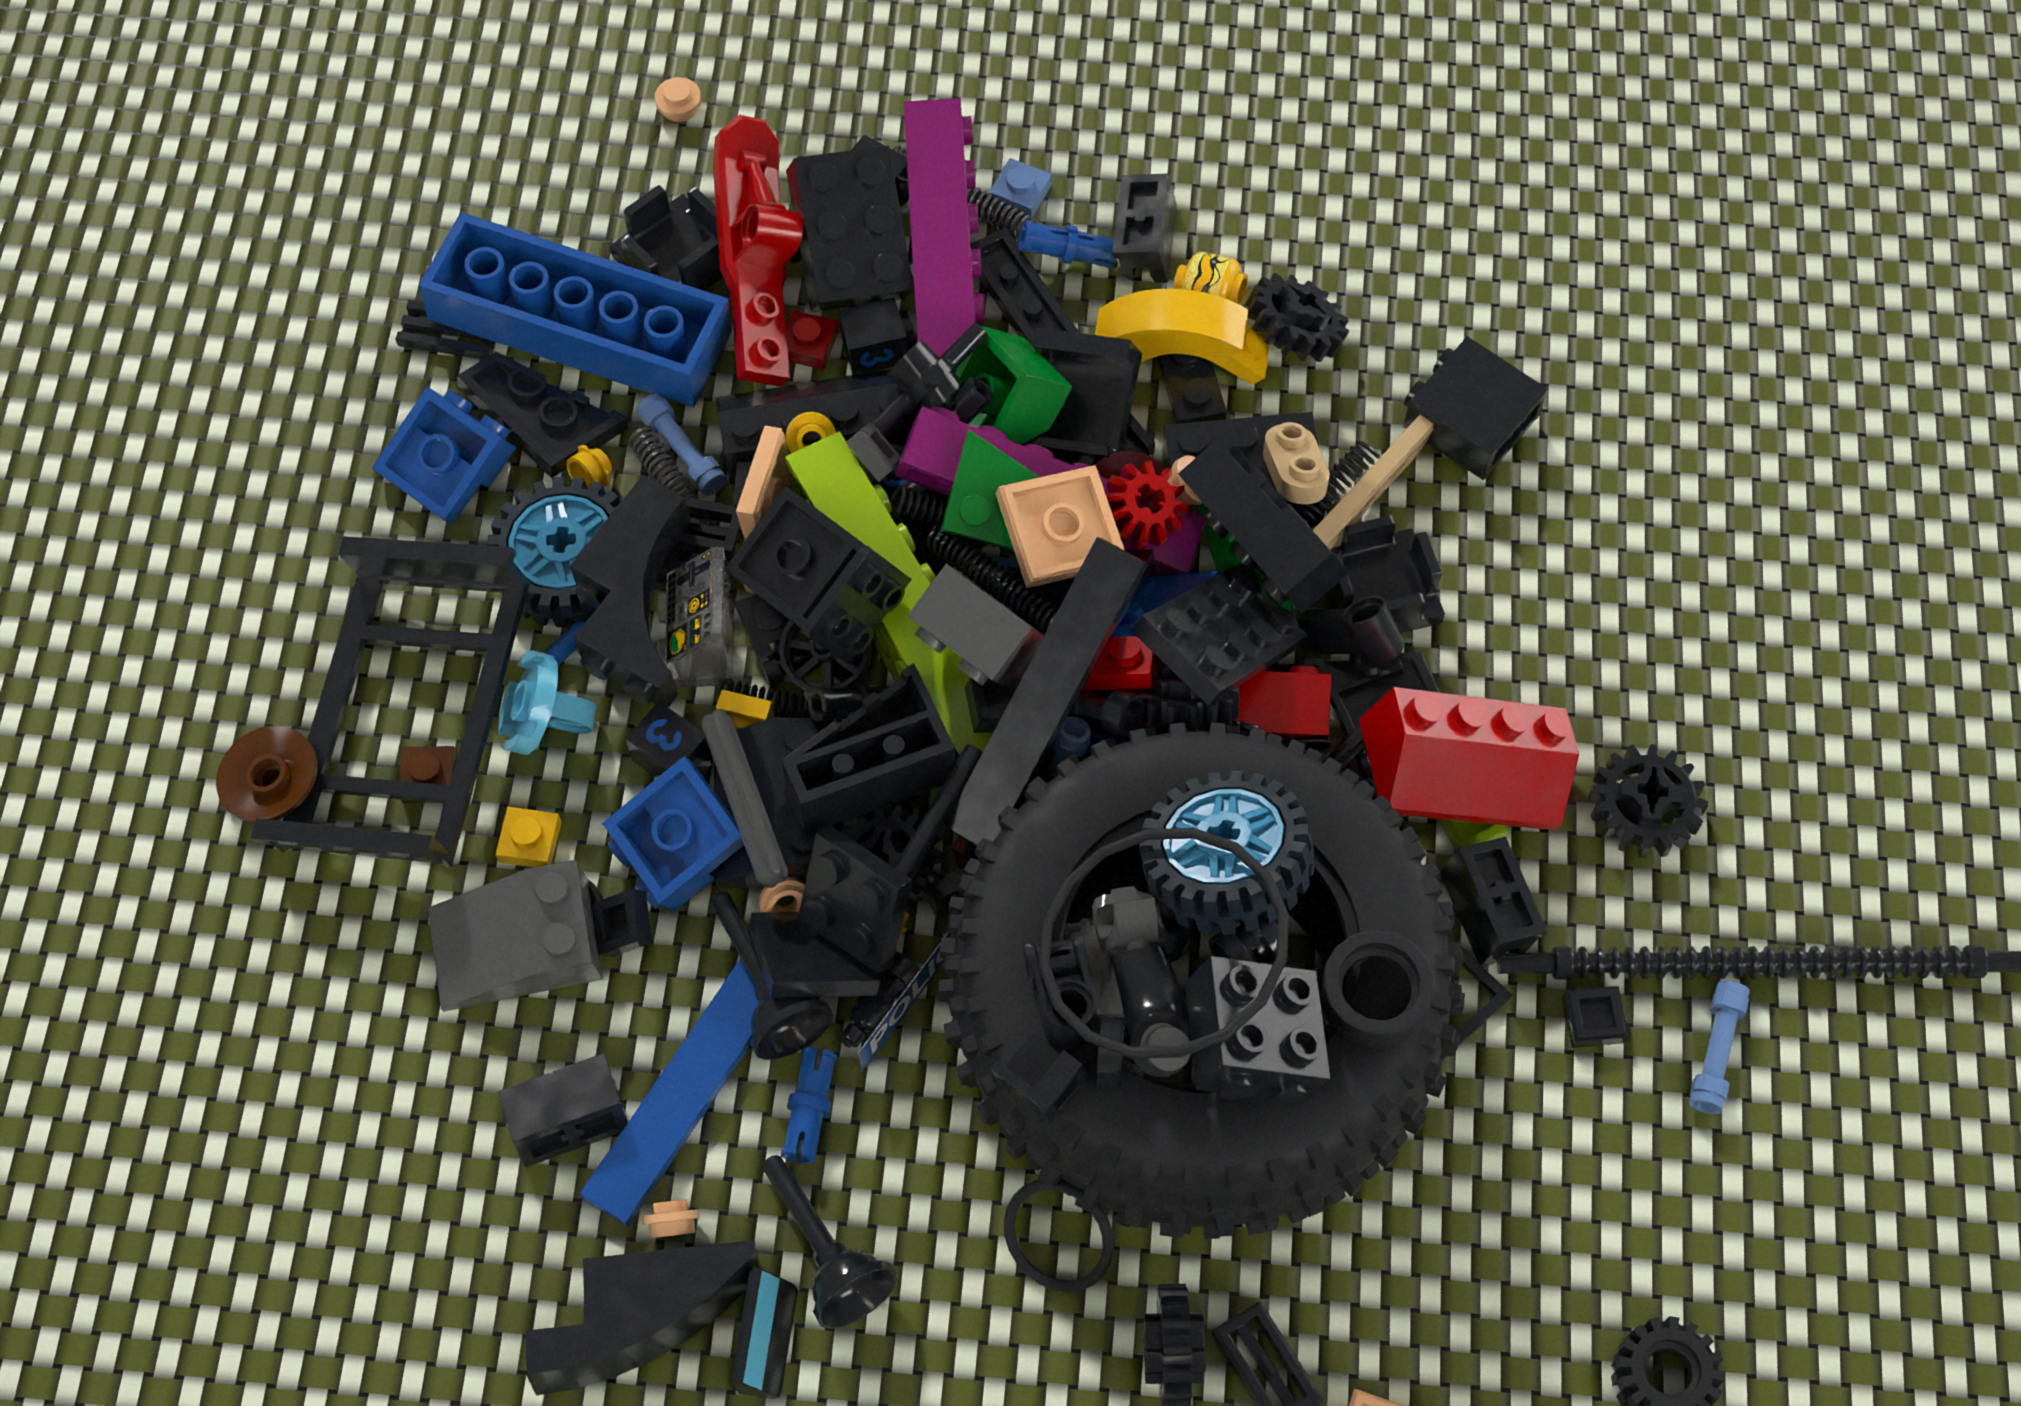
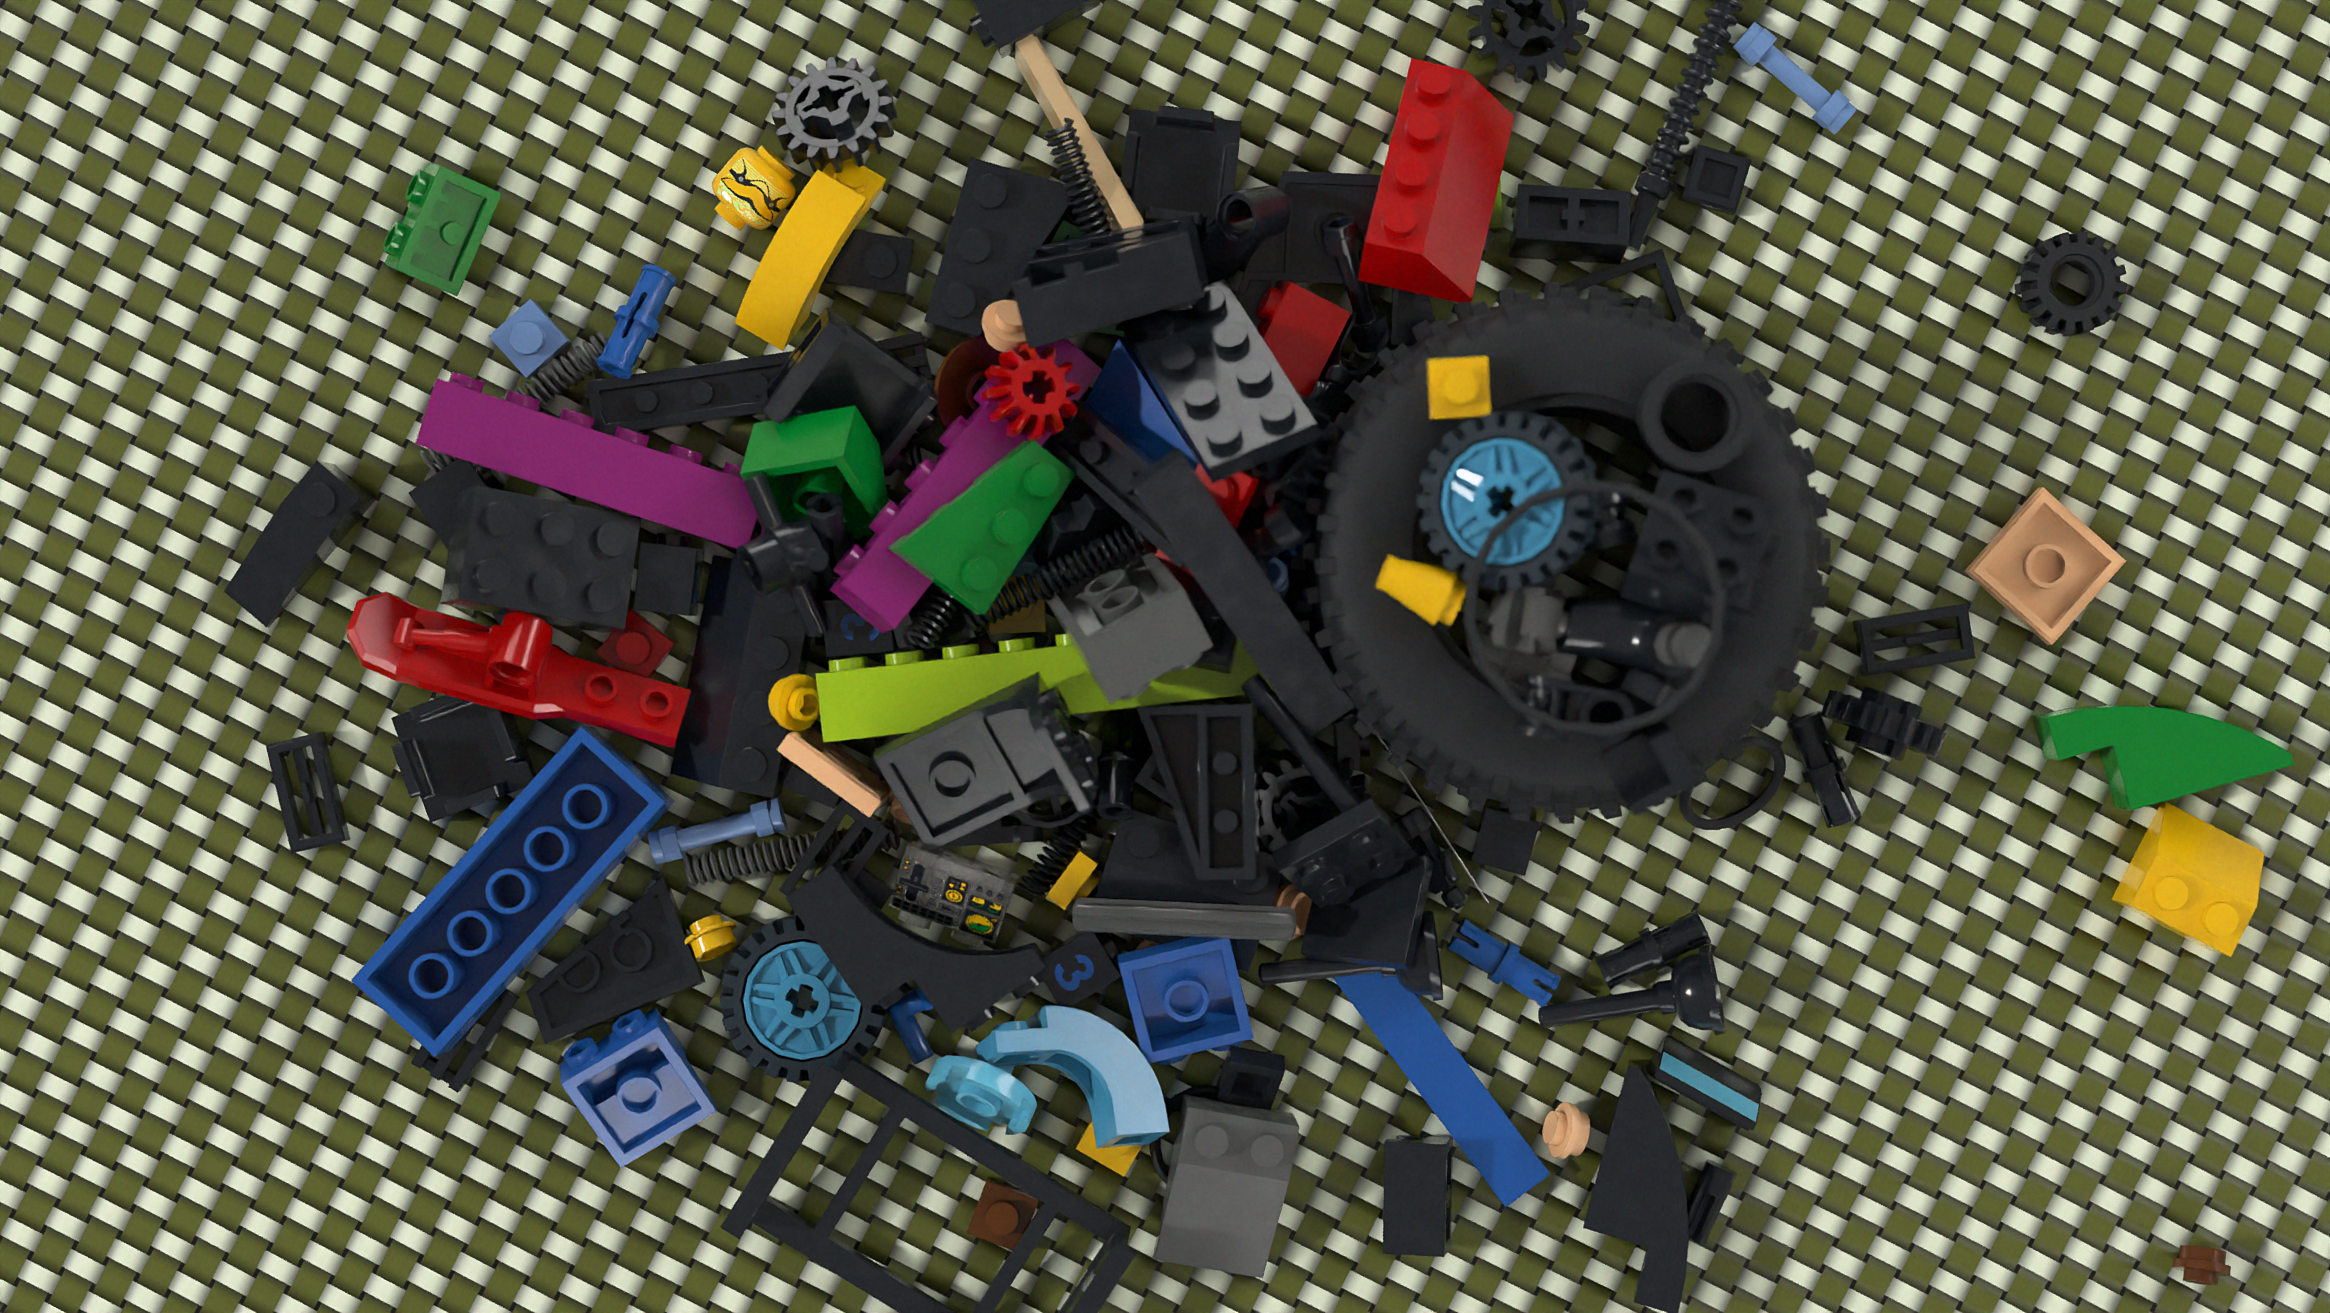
camera: 65 degrees left, 25 degrees up
light nougat plate [655,77,701,122] -> none
dark grey tile [846,423,901,482] -> none
light nougat tile [995,465,1124,588] -> none
black hinge [1112,173,1177,283] -> none
tan plate [1263,422,1330,504] -> none
none -> black slope [224,461,376,627]
none -> black tile [266,731,350,854]
none -> green bracket [383,163,502,296]
none -> dark azure arch [976,1006,1170,1148]
none -> yellow cone [1375,555,1467,625]
none -> yellow plate [1427,356,1491,420]
none -> black tile [1469,806,1540,876]
none -> black pin [1594,909,1711,990]
none -> black piece [1687,1159,1737,1245]
none -> black pin [1786,711,1861,828]

